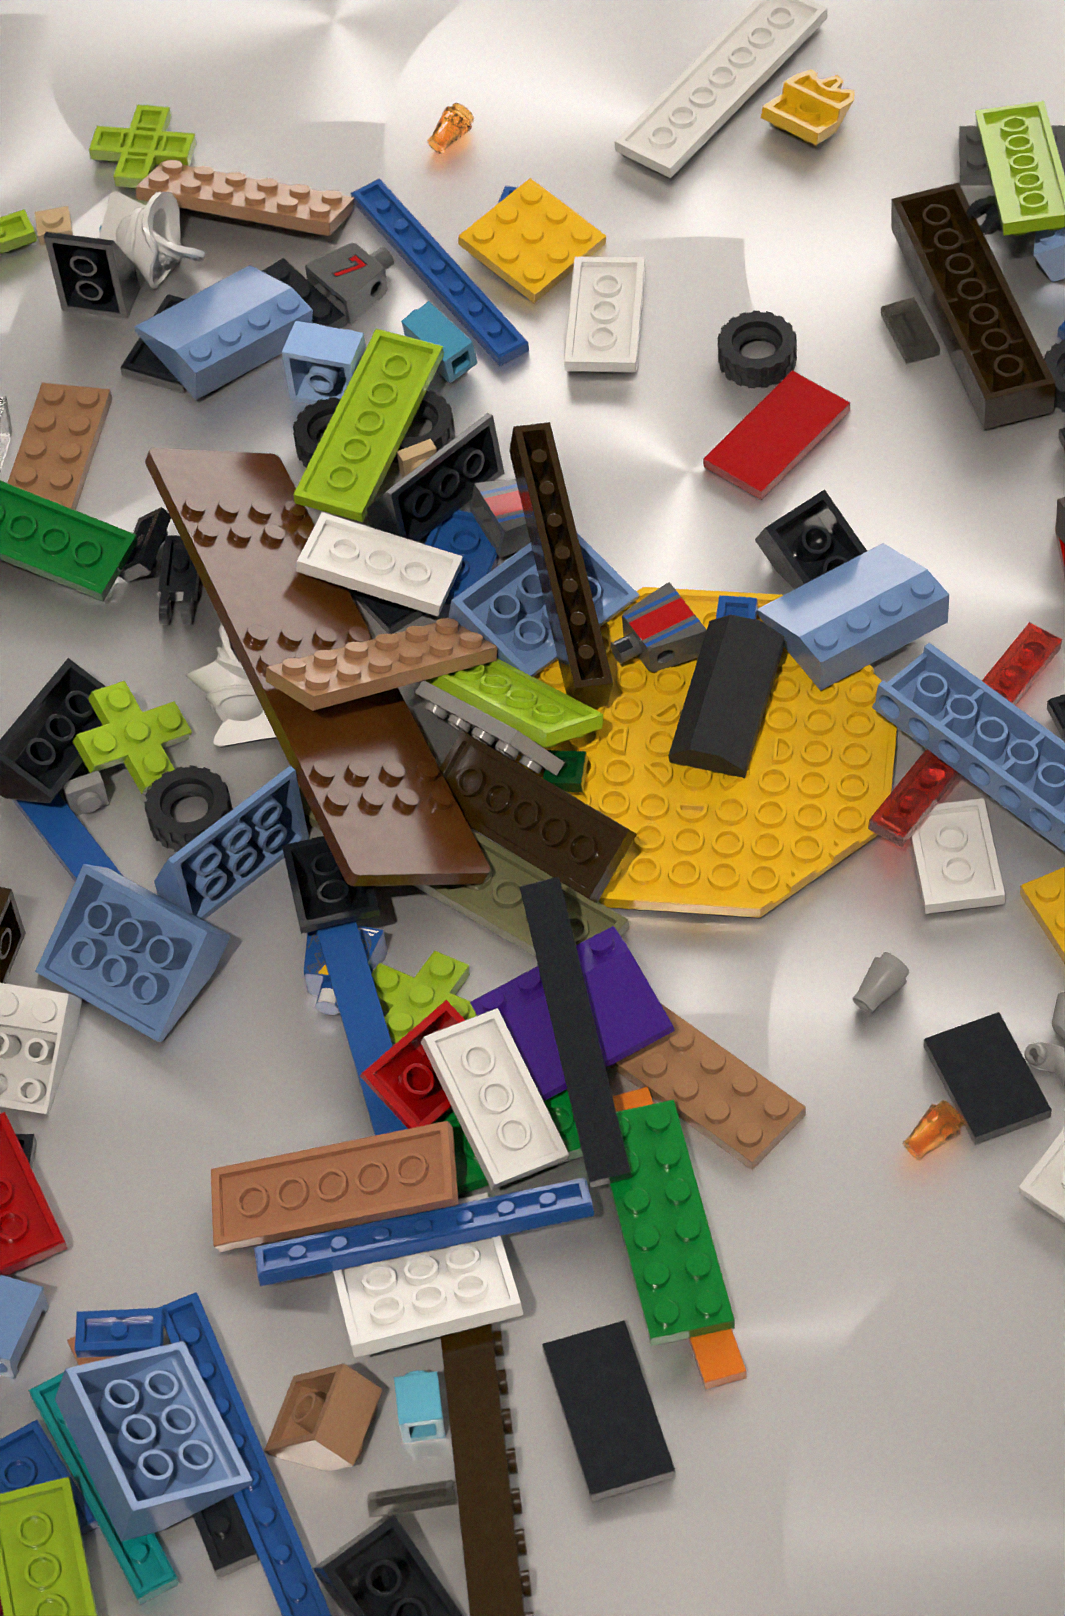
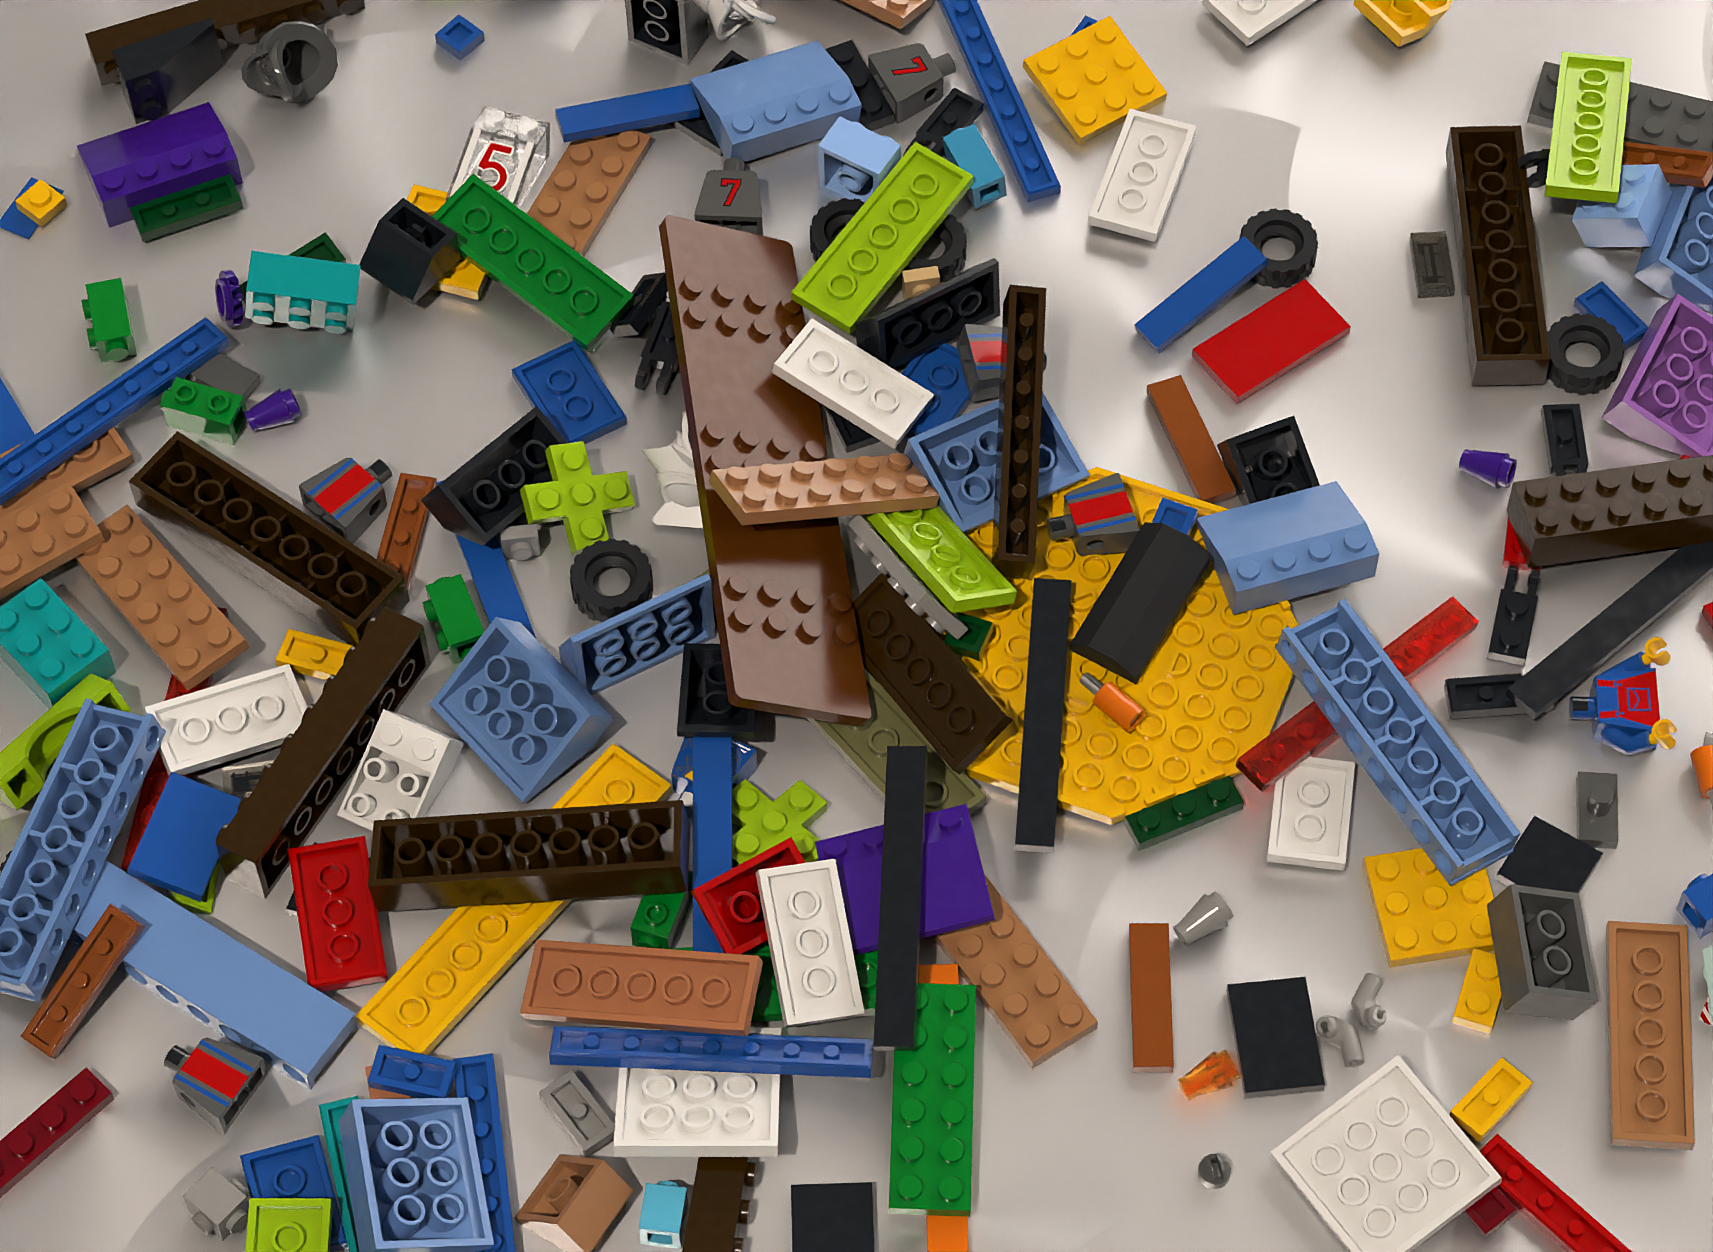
camera: 10 degrees right, 5 degrees up
none -> yellow plate [355,743,672,1055]
none -> dark brown brick [368,800,690,912]
none -> green brick [422,574,484,665]
none -> blue tile [511,341,627,445]
none -> light grey plate [539,1070,615,1157]
none -> blue tile [555,84,700,143]
none -> green brick [630,870,693,949]
none -> dark grey torso [694,158,763,236]
none -> black hinge [903,88,984,157]
none -> black tile [1015,578,1072,853]
none -> orange piece [1080,673,1146,733]
none -> dark green plate [1123,775,1244,851]
none -> dark orange tile [1129,923,1174,1073]
none -> blue tile [1134,236,1268,354]
none -> dark orange tile [1146,375,1236,504]
none -> dark grey hinge [1198,1153,1231,1189]
none -> dark purple cone [1459,449,1517,489]

